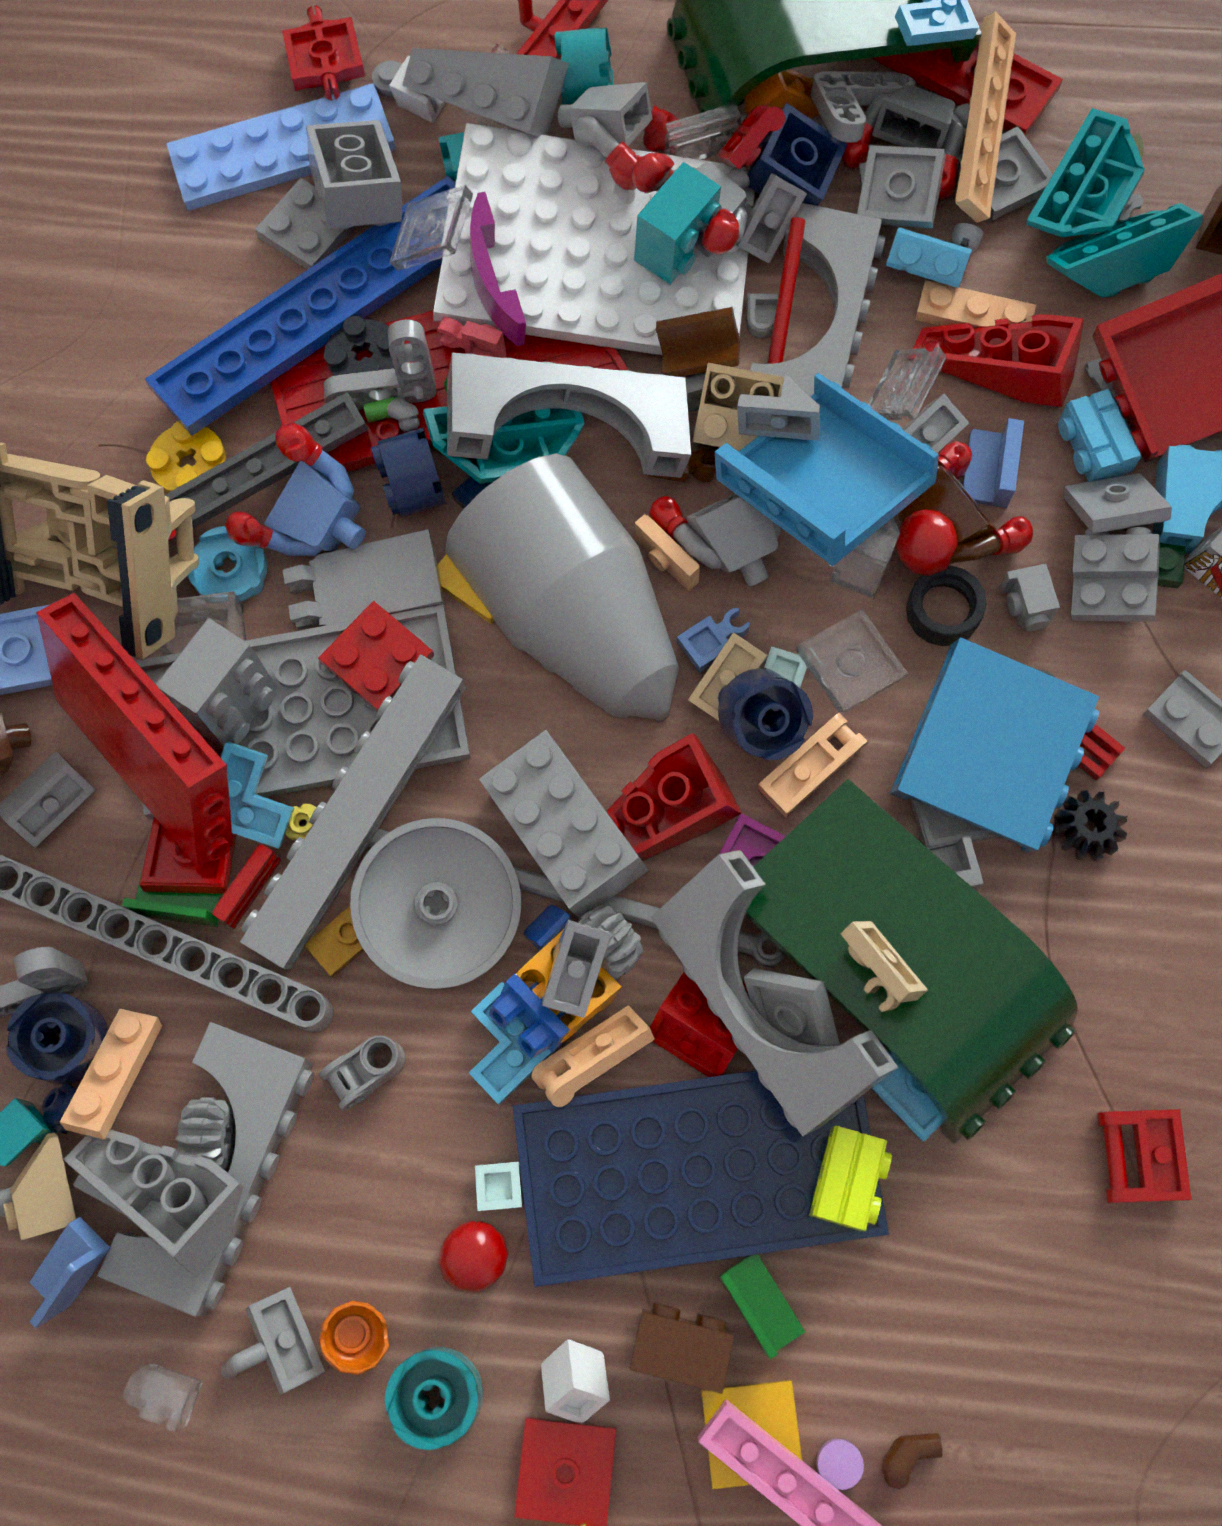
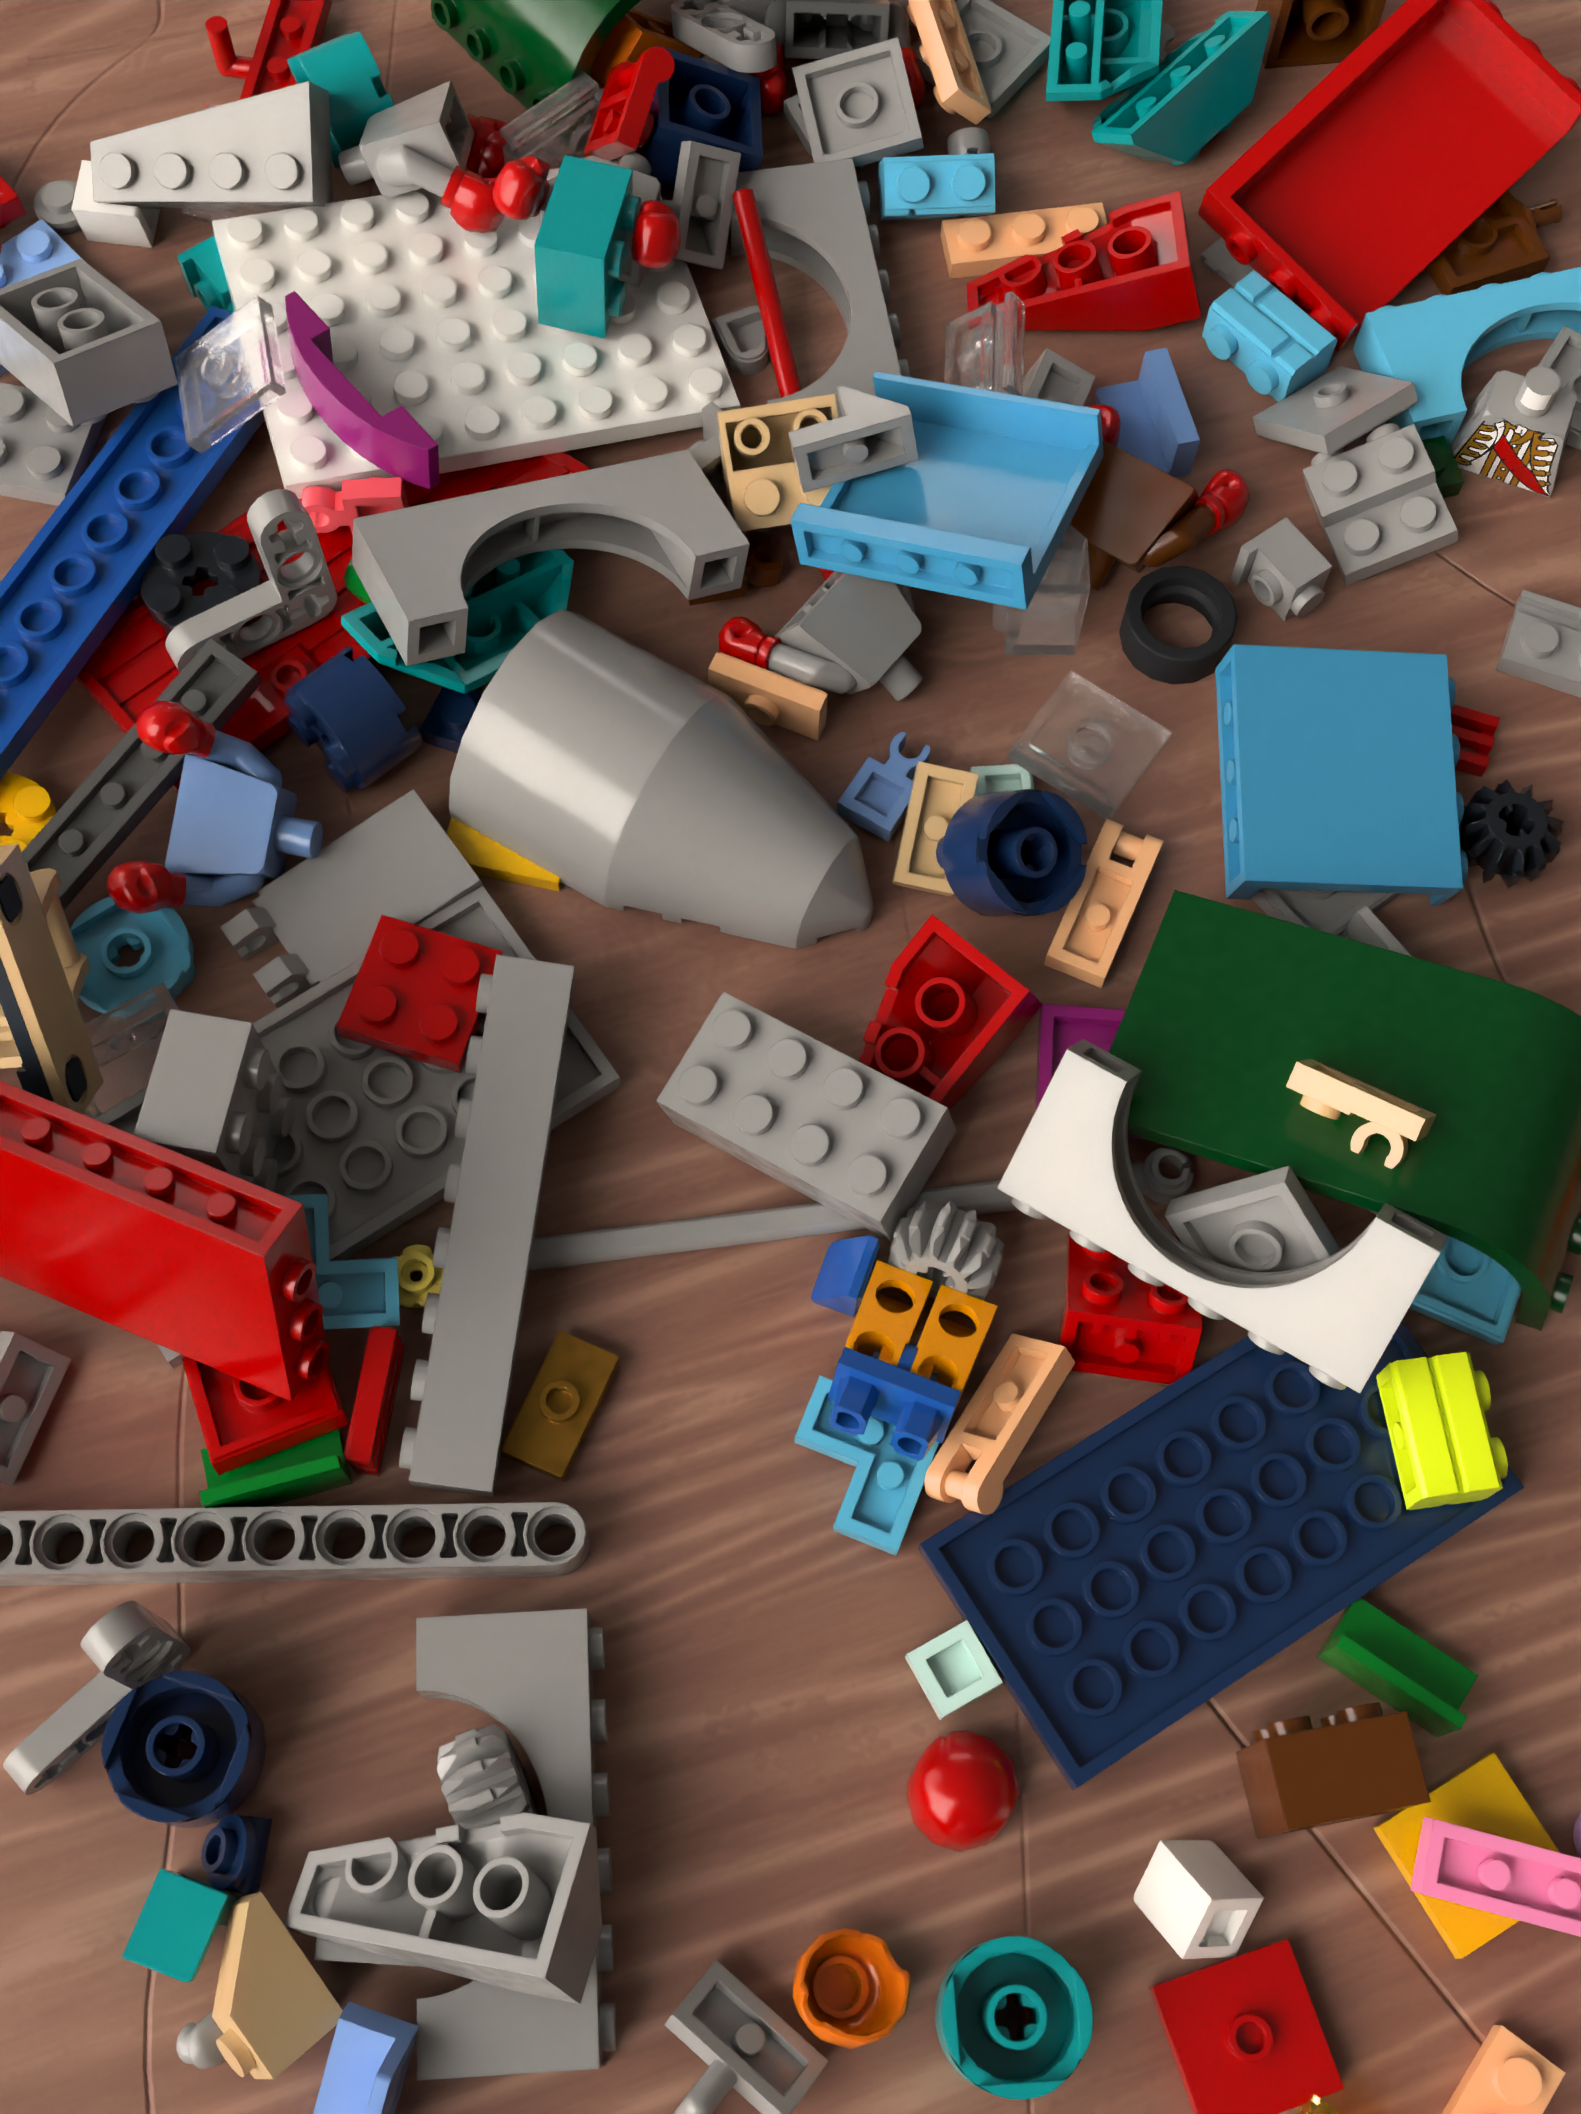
camera: 30 degrees left, 5 degrees down
light nougat plate [60,1009,163,1140] -> none
light grey piece [319,1036,406,1111] -> none
light grey dish [350,818,521,989] -> none
arm [363,397,420,431] -> none
light grey slope [541,920,611,1018] -> none
reddish brown panel [656,307,740,377] -> none
red hair [895,509,958,576] -> none

